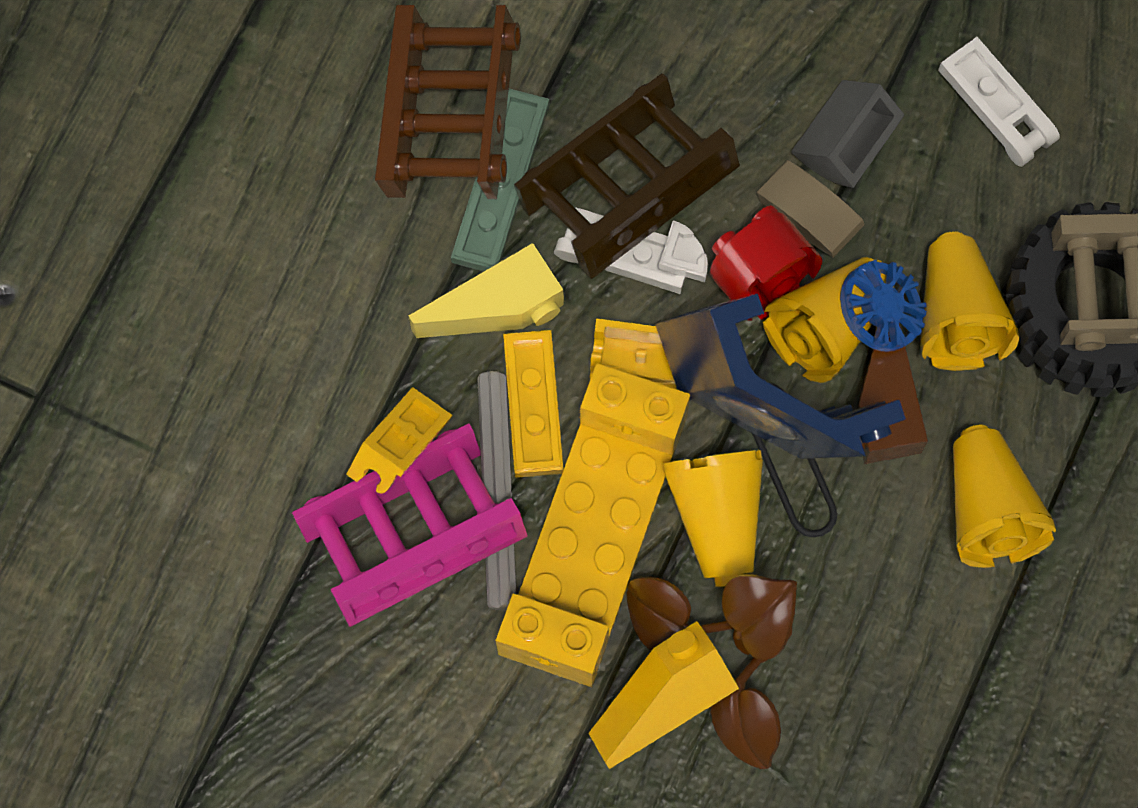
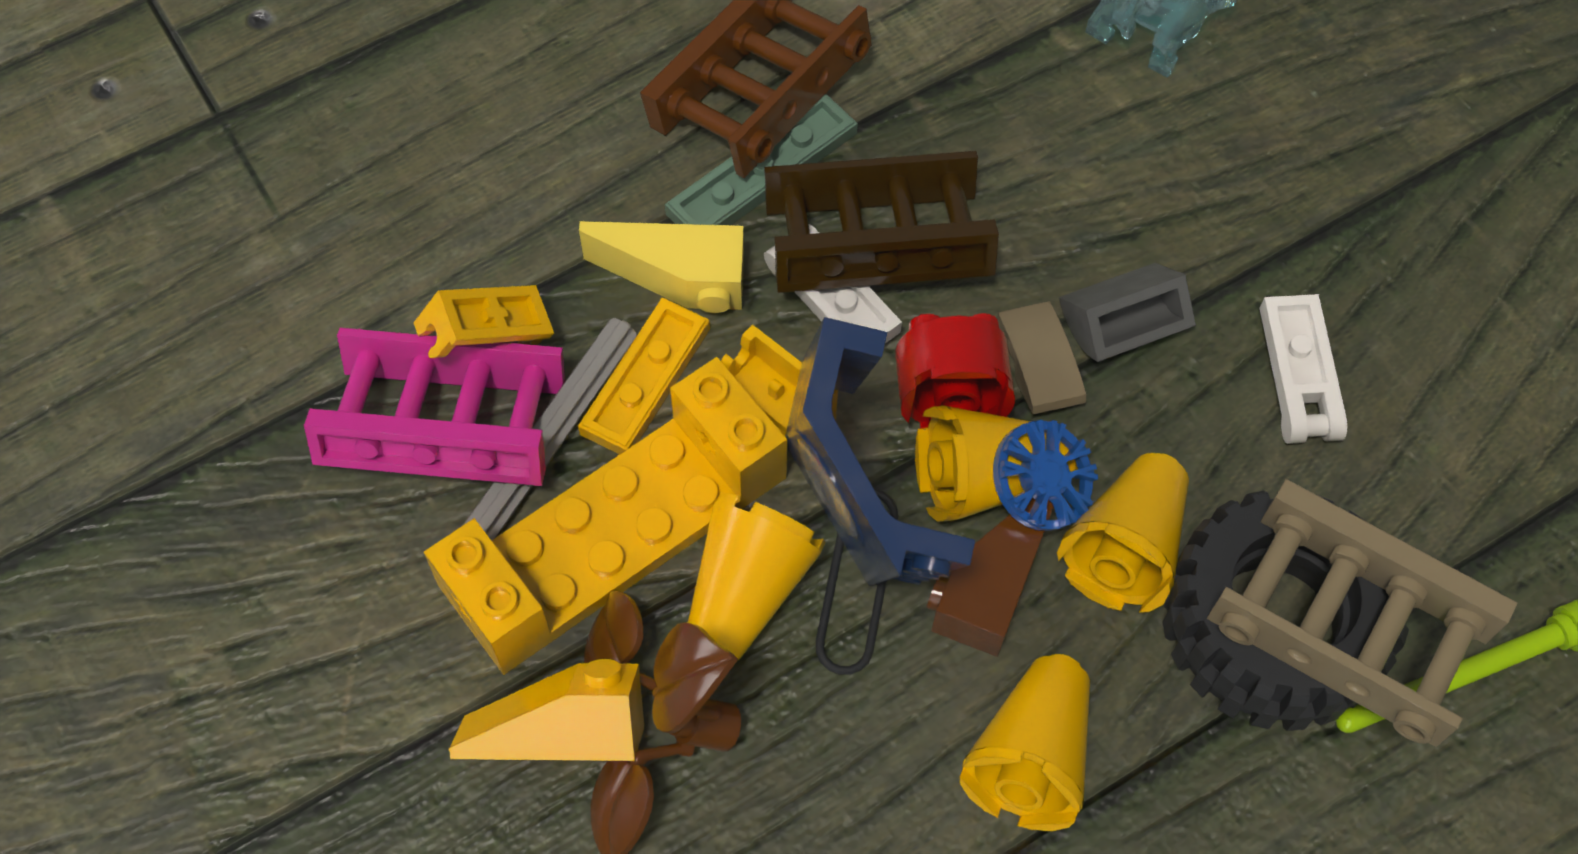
camera: 30 degrees right, 10 degrees down
white tile [659,220,708,282] -> none

